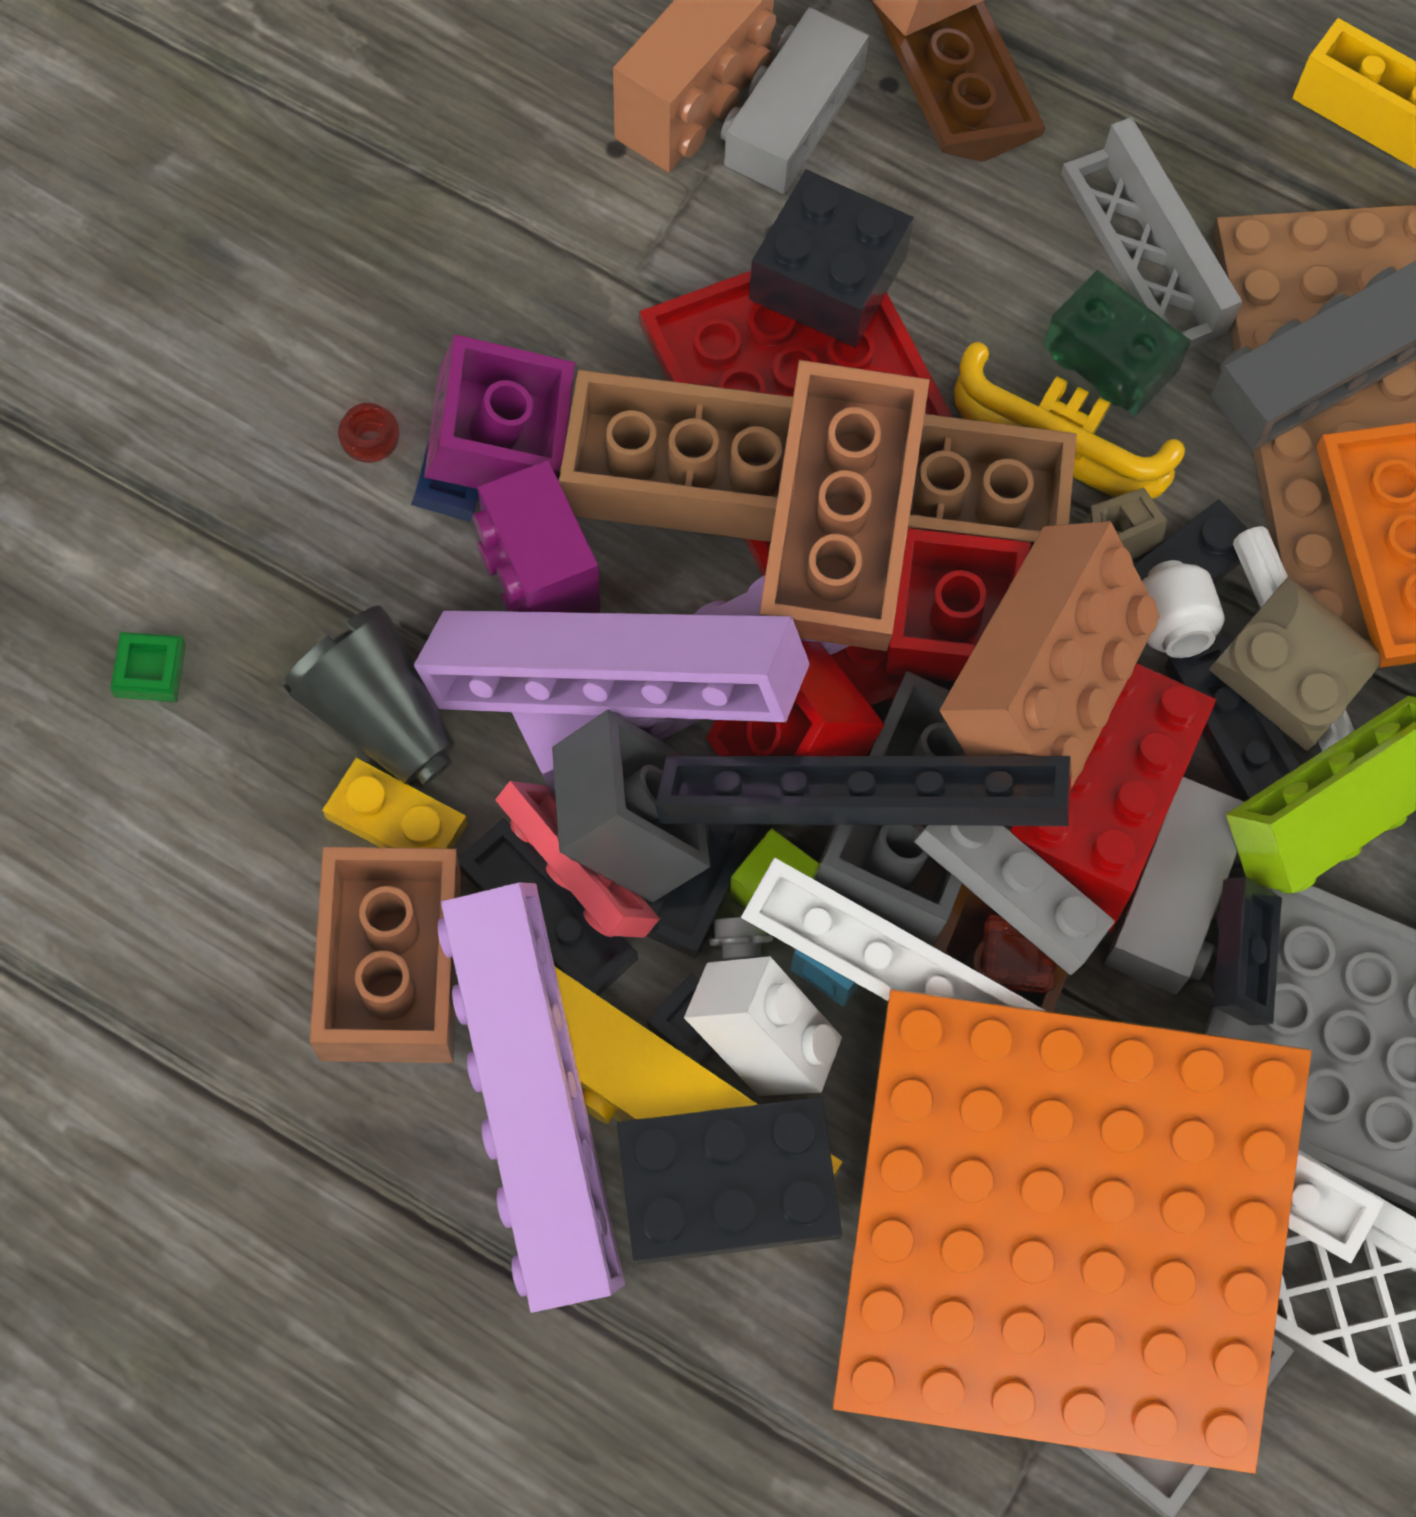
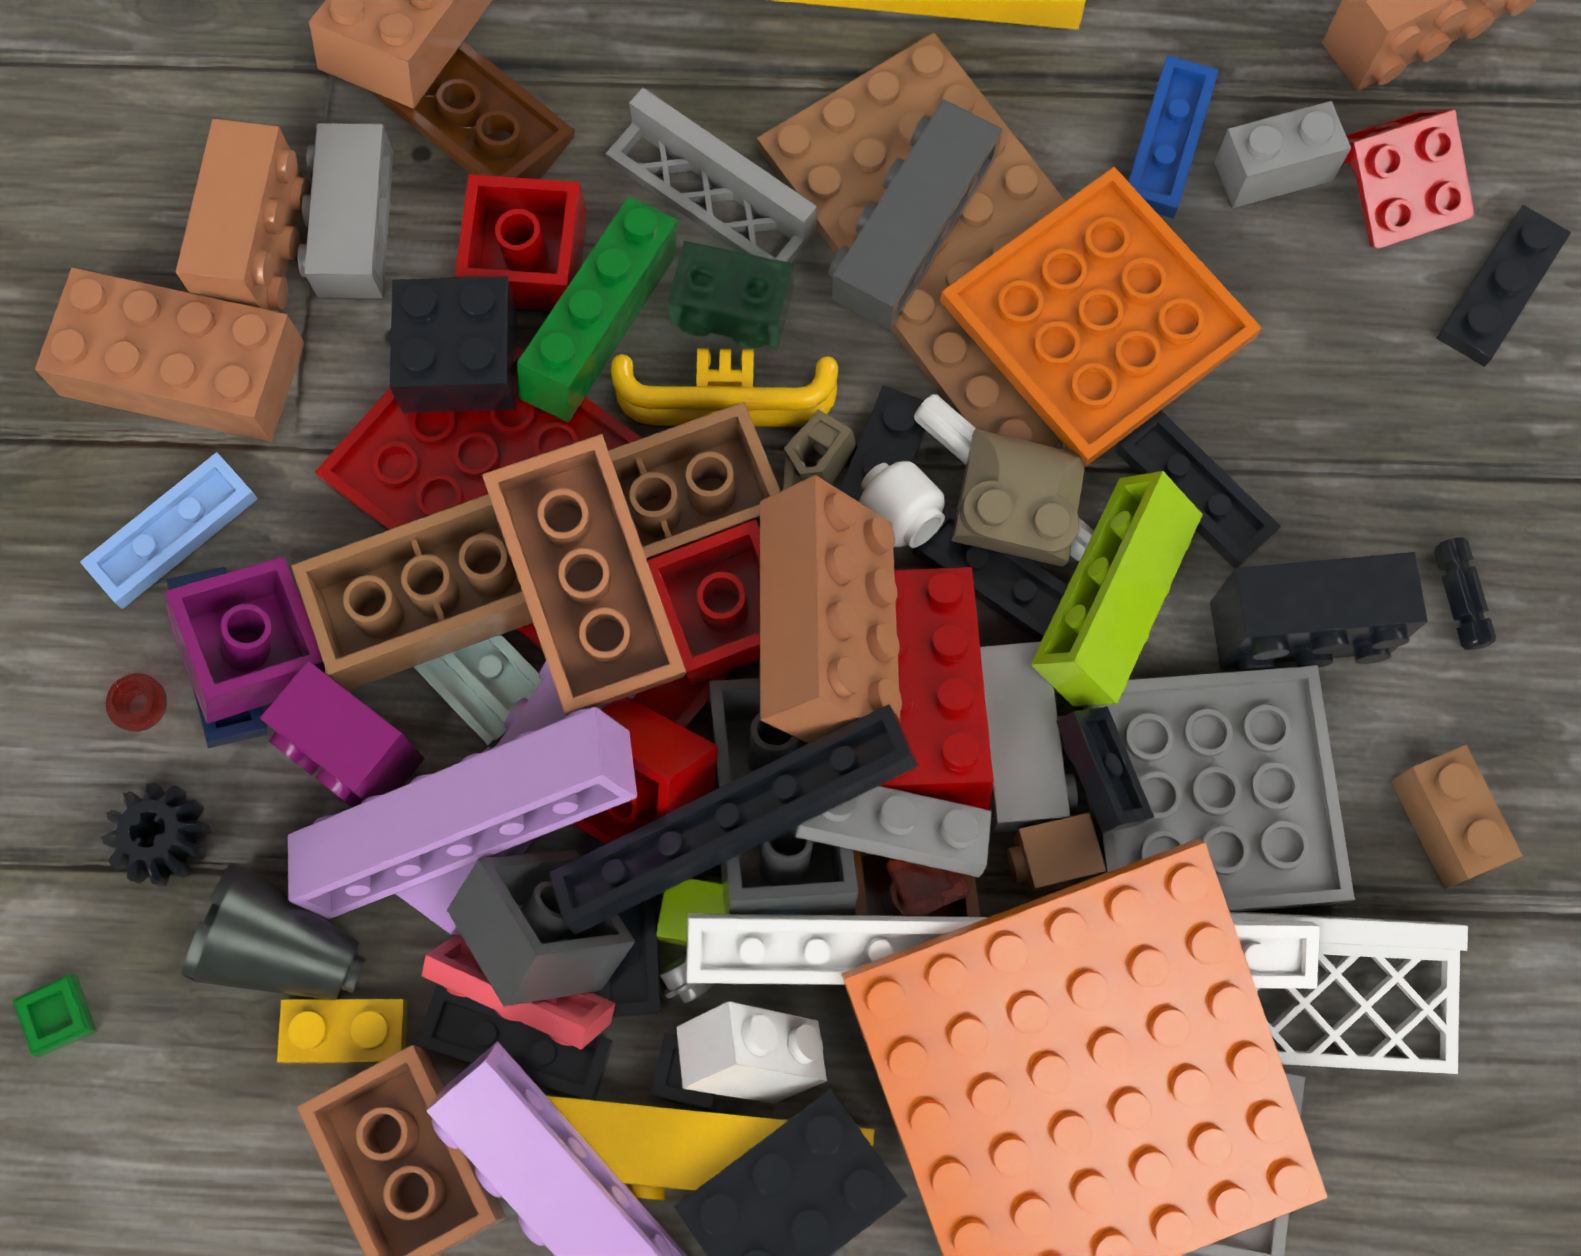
camera: 25 degrees left, 5 degrees up
none -> nougat brick [35,268,304,443]
none -> light blue plate [80,452,258,609]
none -> black gear [101,783,212,887]
none -> light aqua plate [413,635,543,748]
none -> red brick [454,174,588,312]
none -> green brick [517,196,678,423]
none -> medium nougat brick [1007,812,1106,896]

